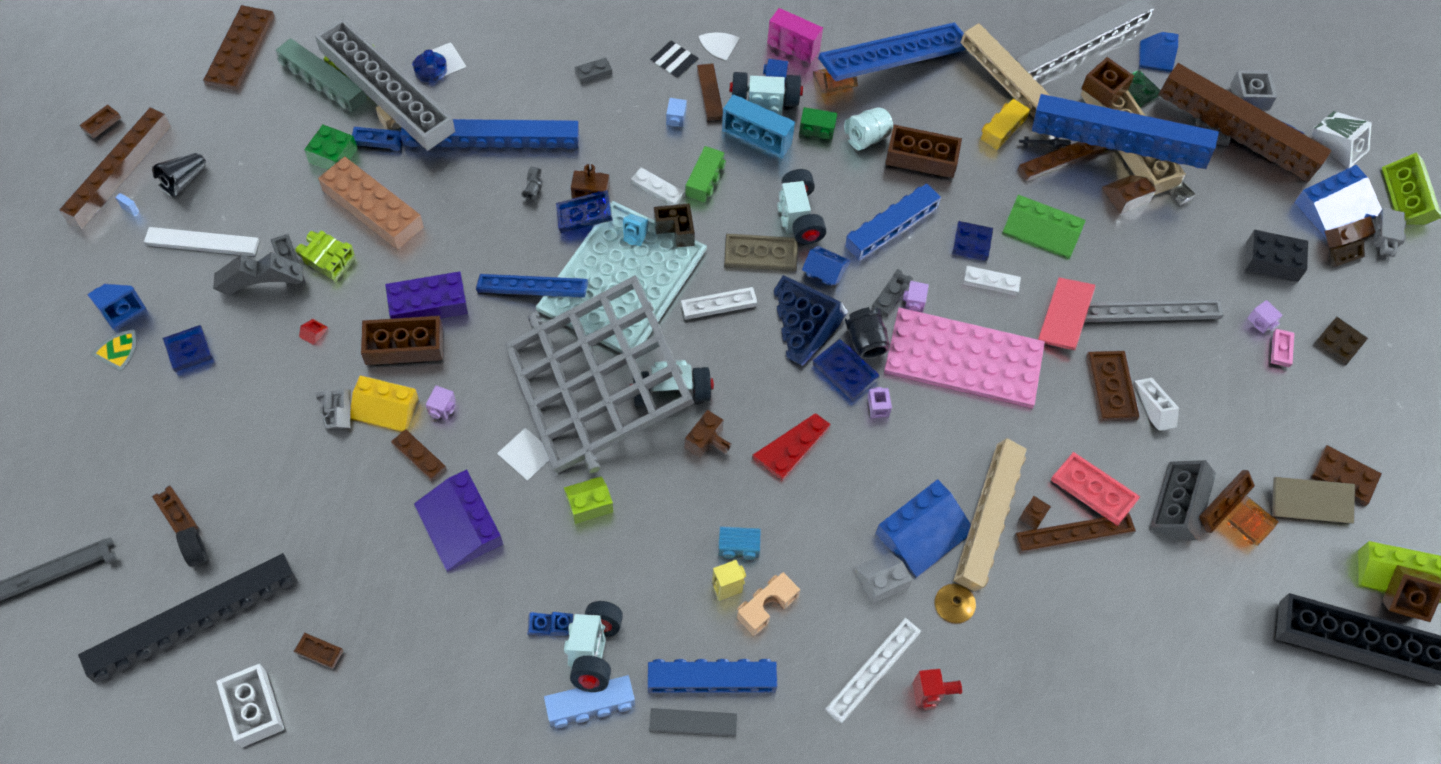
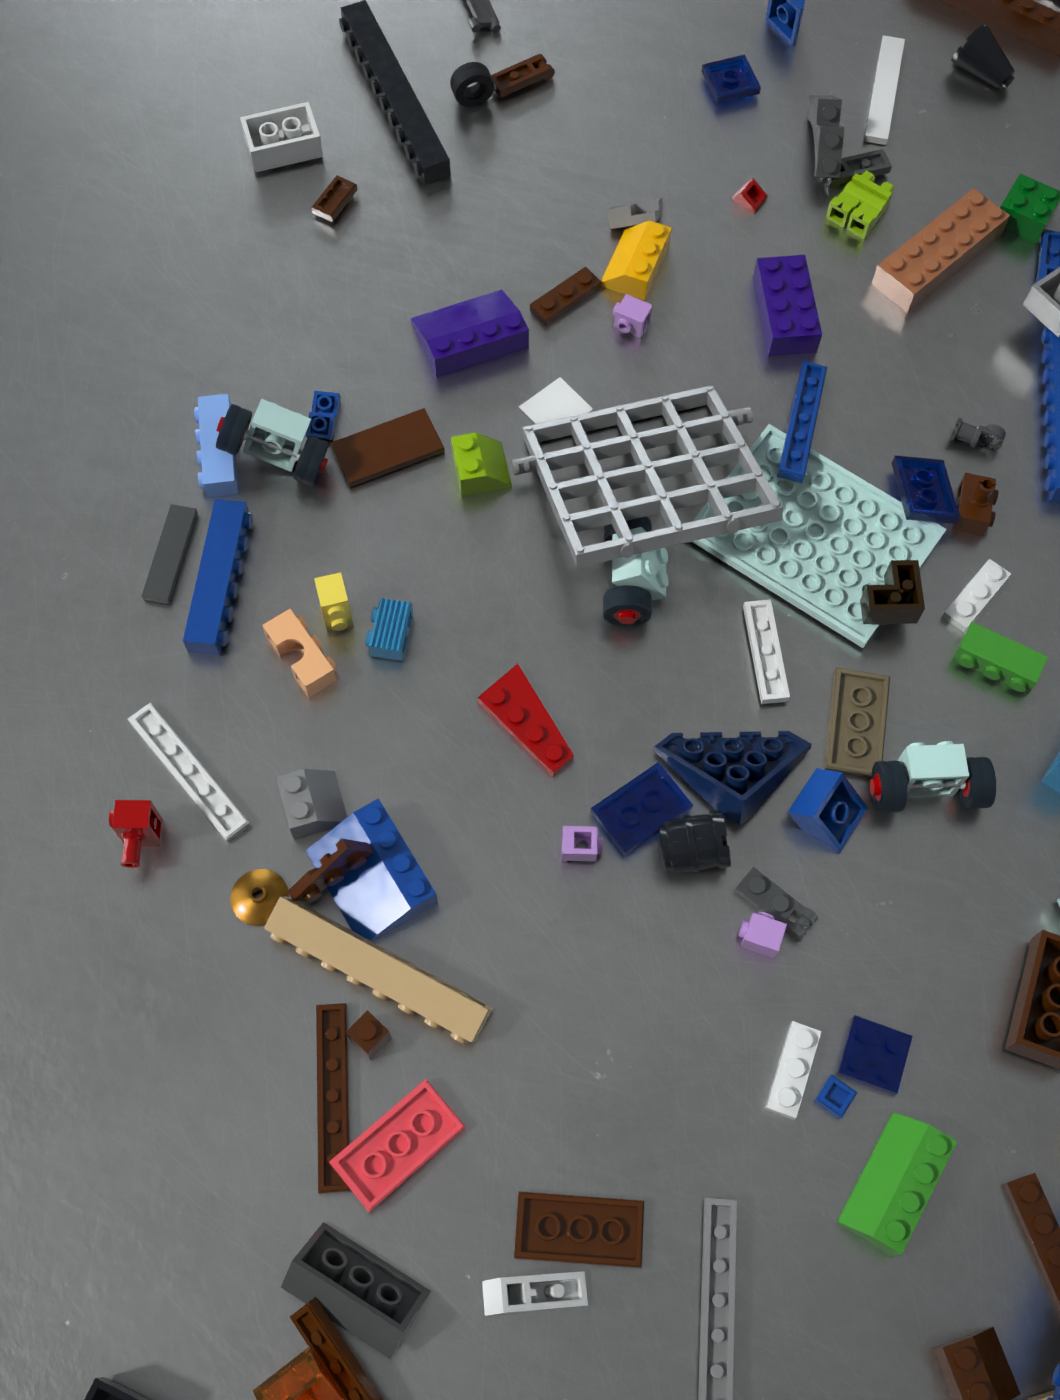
camera: 100 degrees right, 5 degrees up
sticker [90,330,136,371] -> none
light blue tile [115,193,139,216] -> none
reddish brown brick [361,316,443,365] -> none
medium azure slope [623,214,649,246] -> none
reddish brown brick [685,410,732,459] -> none
blue brick [845,184,941,260] -> none
bright pink plate [884,307,1045,409] -> none
coral tile [1038,277,1095,350] -> none
none -> reddish brown wing [288,838,374,903]
none -> reddish brown tile [330,408,445,488]
none -> blue tile [814,1074,858,1119]

